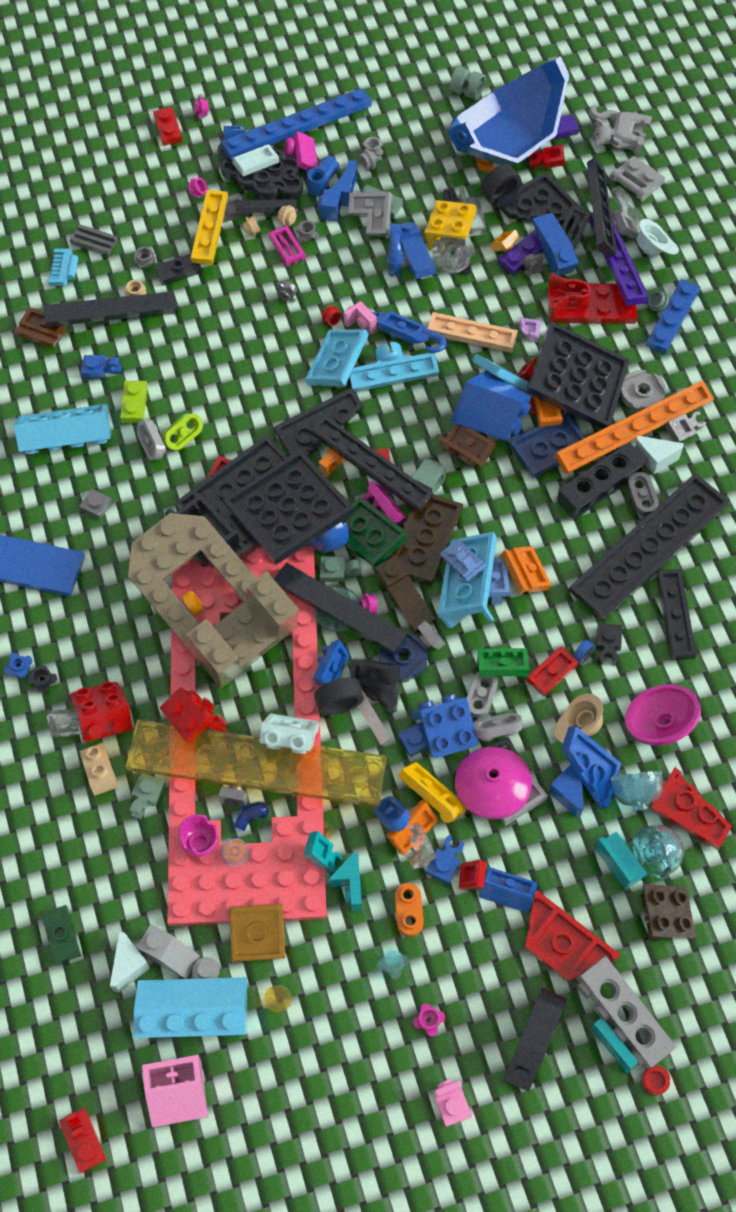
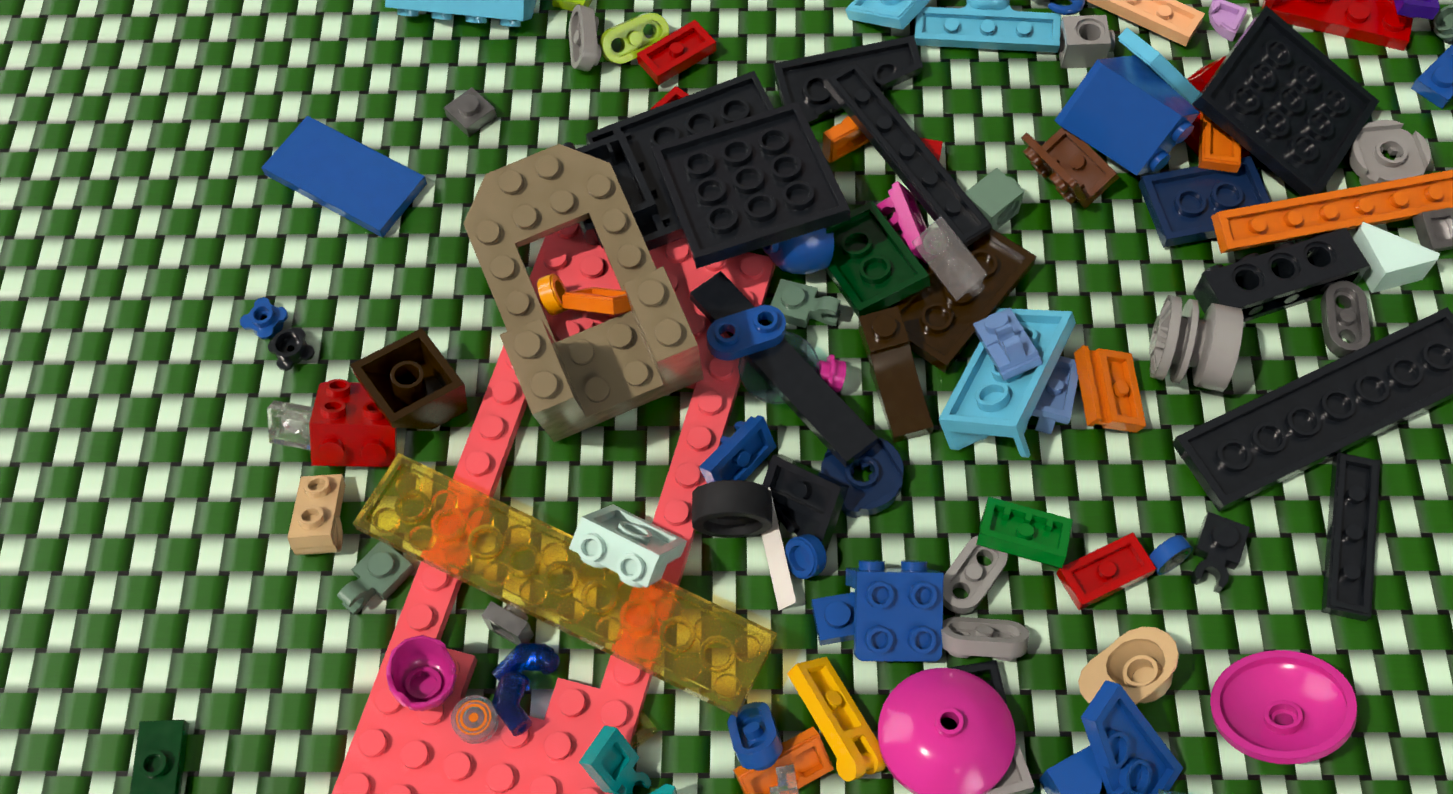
camera: 20 degrees right, 0 degrees up
red bracket [159,687,230,744] -> none
light grey plate [418,621,445,650] -> none
none -> dark brown slope [350,328,468,430]
none -> clear blue arm [492,671,532,736]
none -> orange tile [562,287,632,315]
none -> red plate [637,20,717,85]
none -> blue plate [707,305,786,361]
none -> blue tile [785,534,827,579]
none -> clear hinge [911,216,988,301]
none -> light grey brick [1058,15,1115,68]
none -> light grey wheel [1149,295,1244,392]

